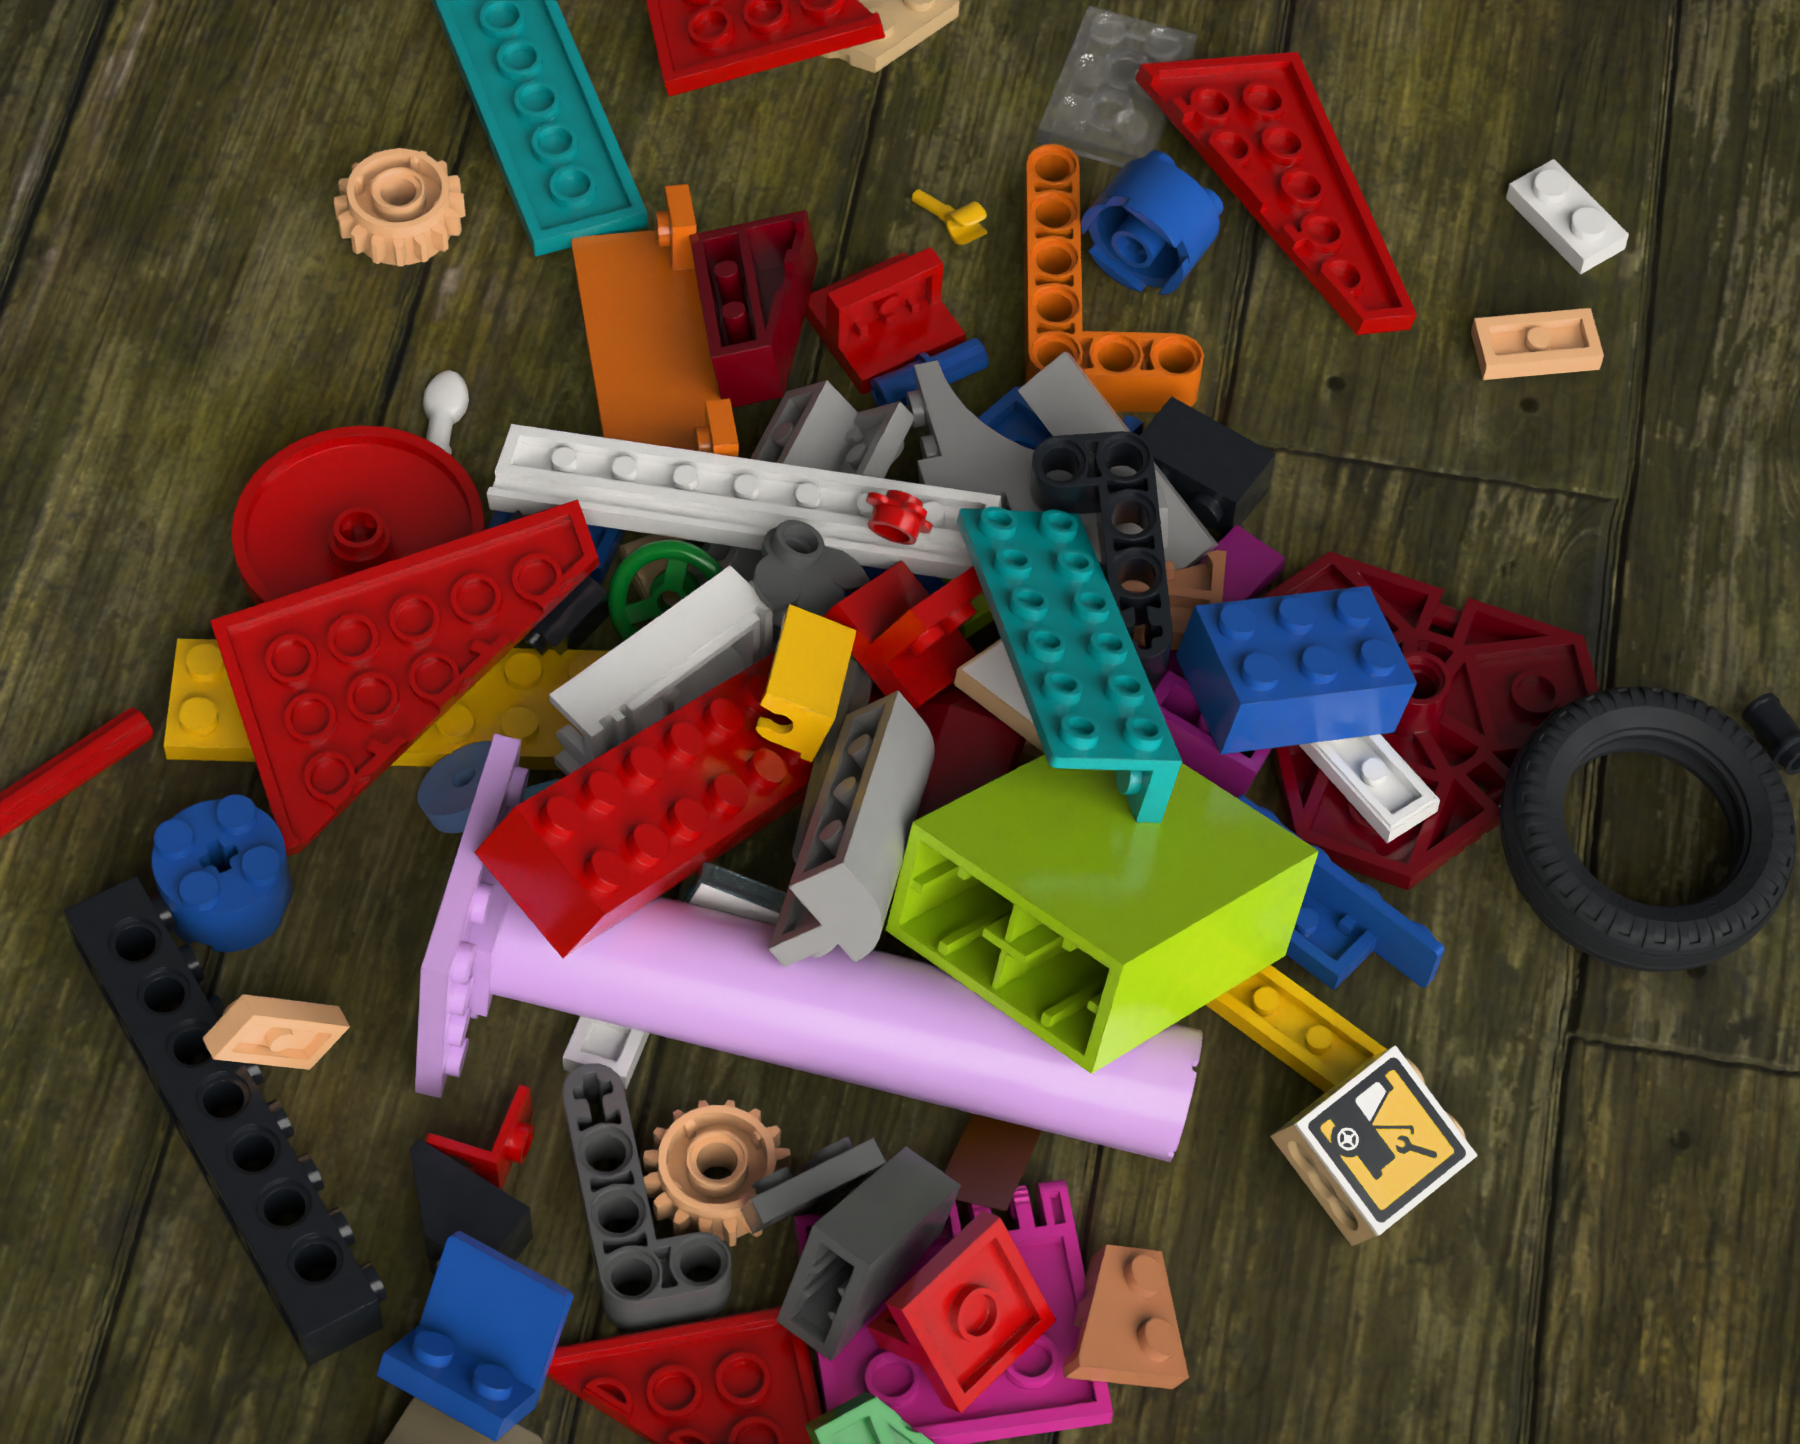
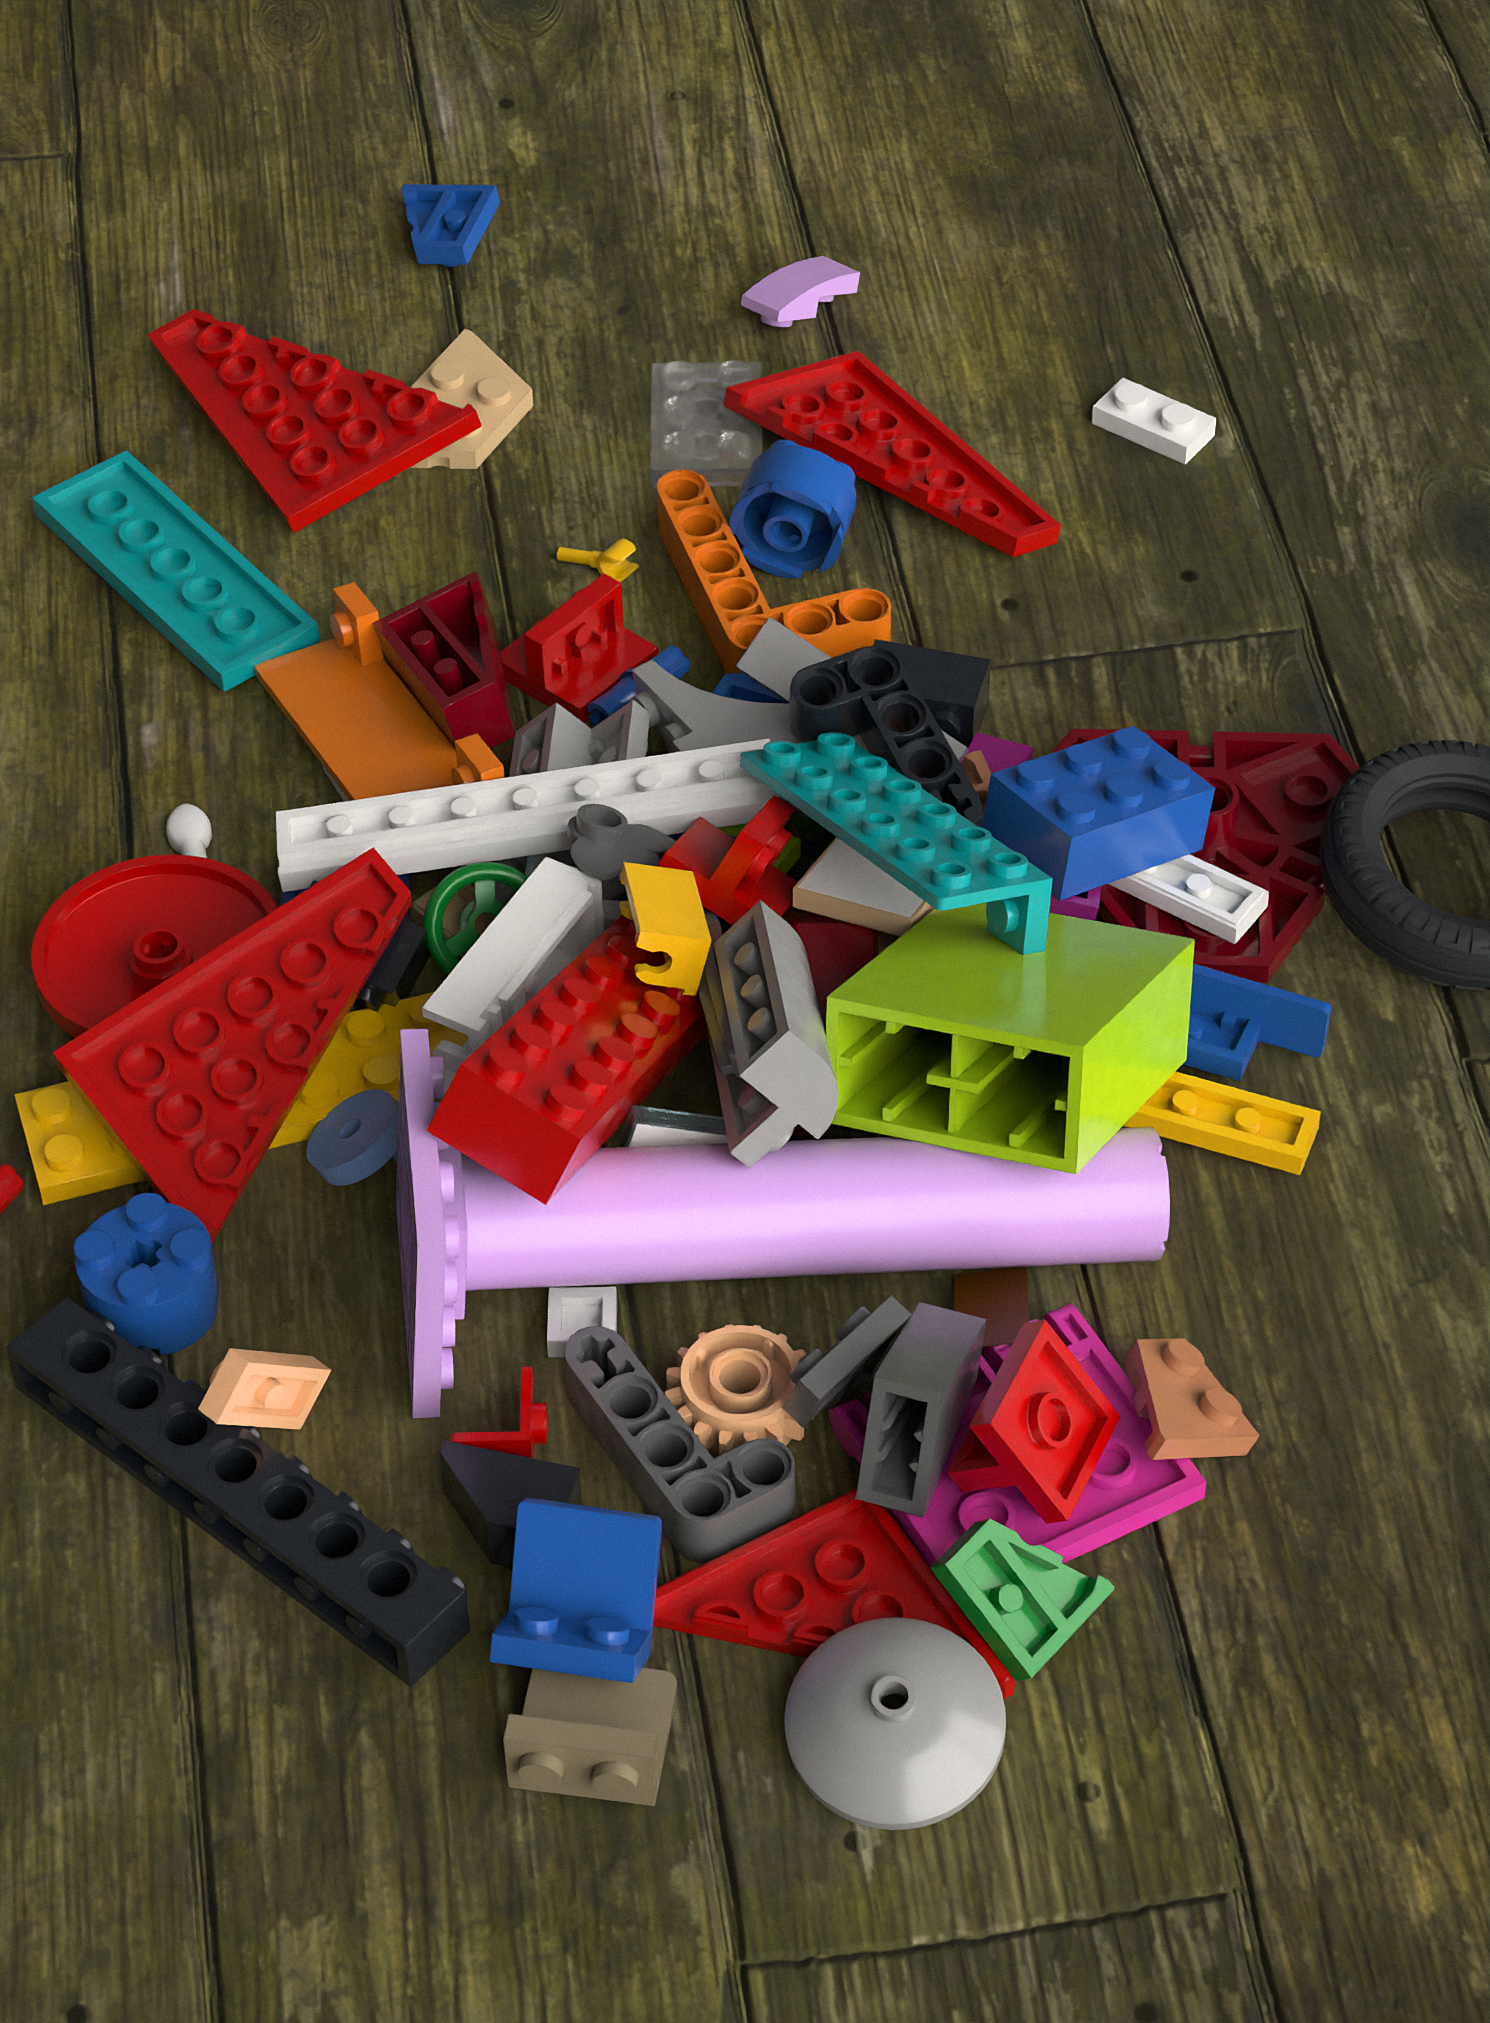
camera: 15 degrees left, 10 degrees down
light nougat gear [334,148,465,266] -> none
red plate [866,490,933,545] -> none
piece [1270,1045,1478,1246] -> none
light nougat plate [1471,308,1604,380] -> none

